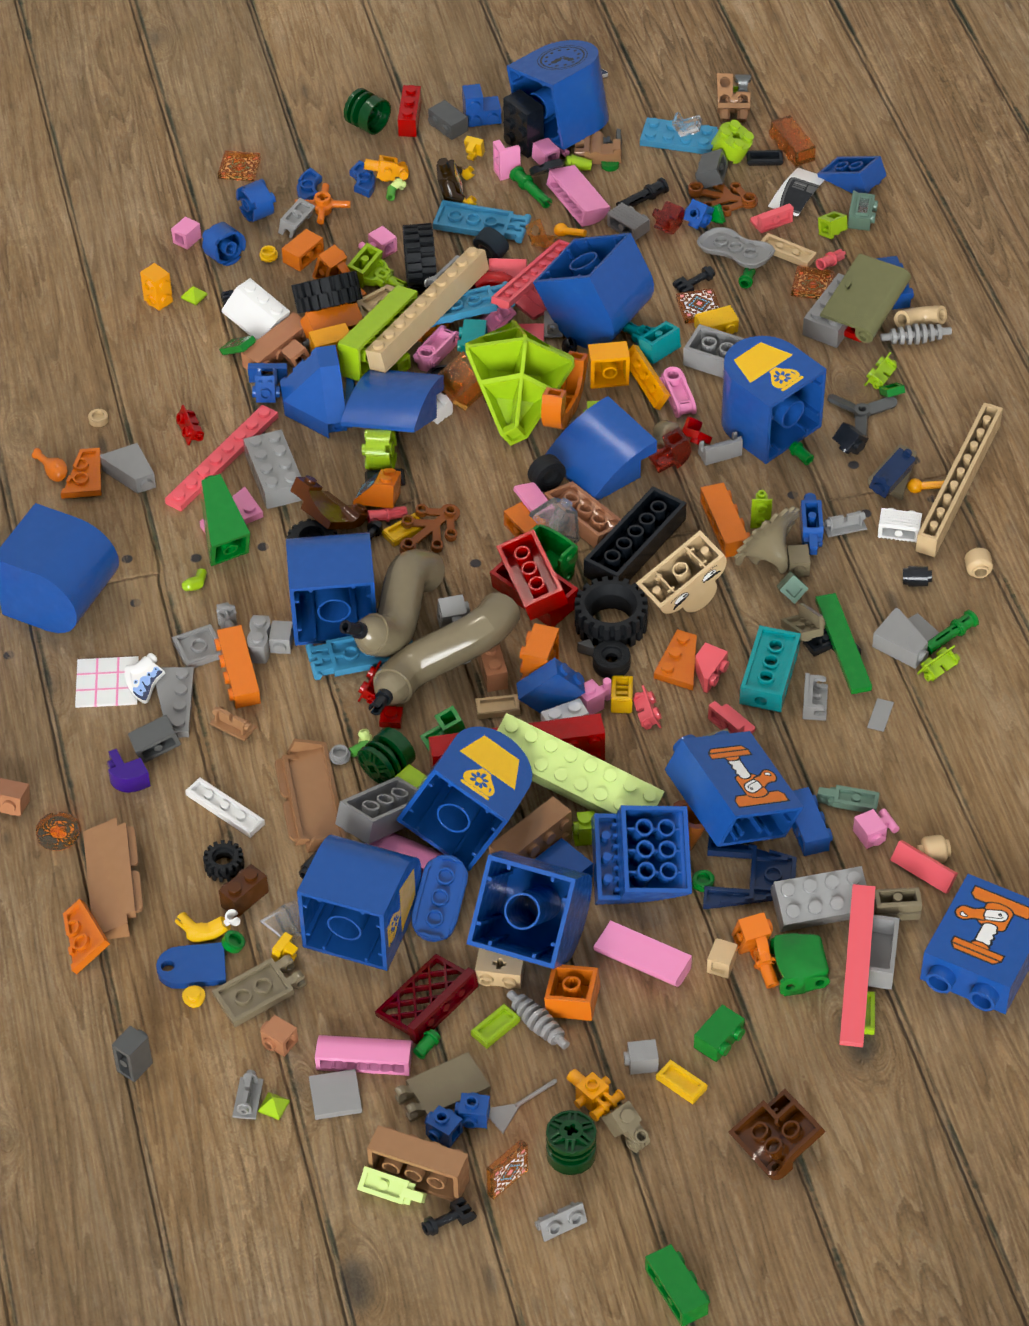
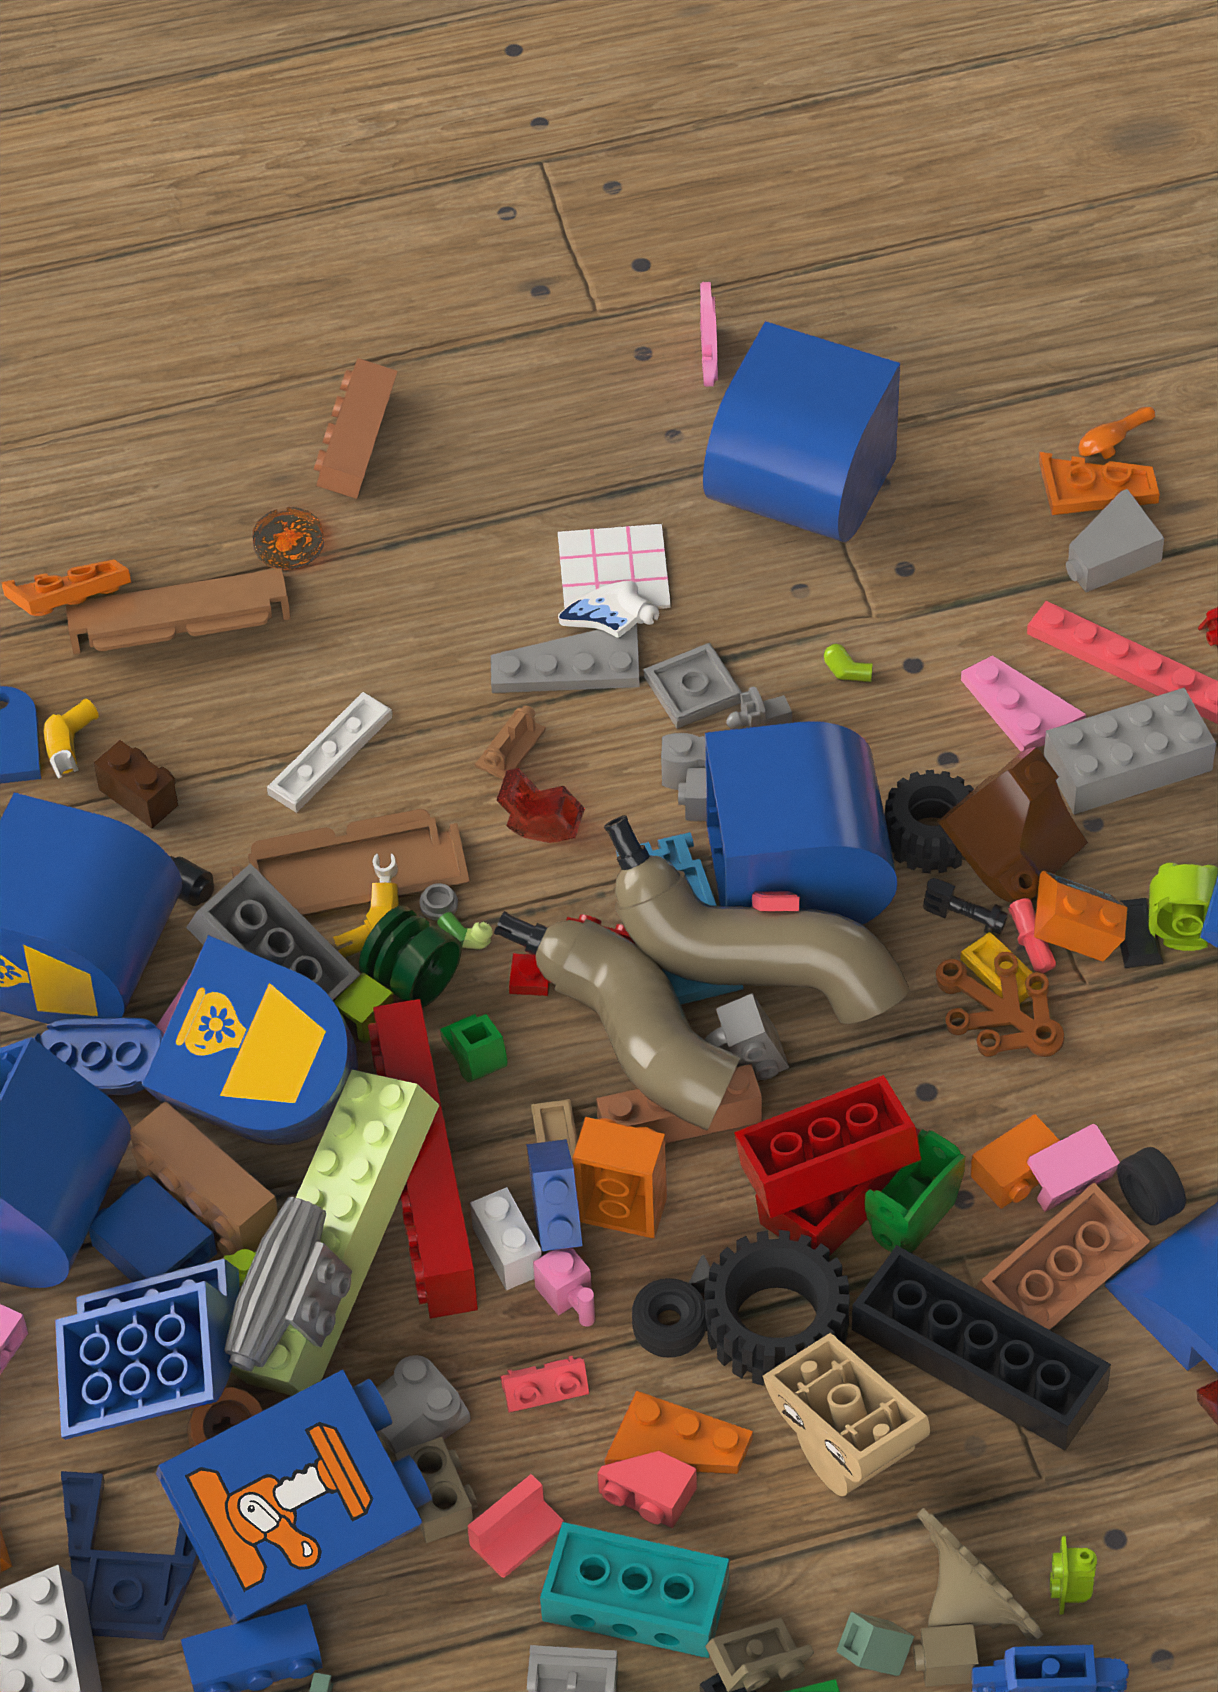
camera: 90 degrees right, 5 degrees up
dark purple brick [107,749,151,793] -> none
dark grey brick [128,715,182,763] -> none
green slope [201,474,250,567] -> none
black tyre [203,840,245,882] -> none
orange brick [214,625,261,709] -> none
green tile [221,930,245,954] -> none
clear slope [529,497,579,543] -> none
yellow slope [611,676,633,713] -> none
green tile [692,870,715,892] -> none
orange brick [700,482,750,558] -> none
none -> light grey plate [224,1197,352,1372]
none -> yellow arm [333,854,398,959]
none -> light grey slope [377,1355,471,1454]
none -> clear red brick [496,768,585,843]
none -> coral tile [752,891,800,911]

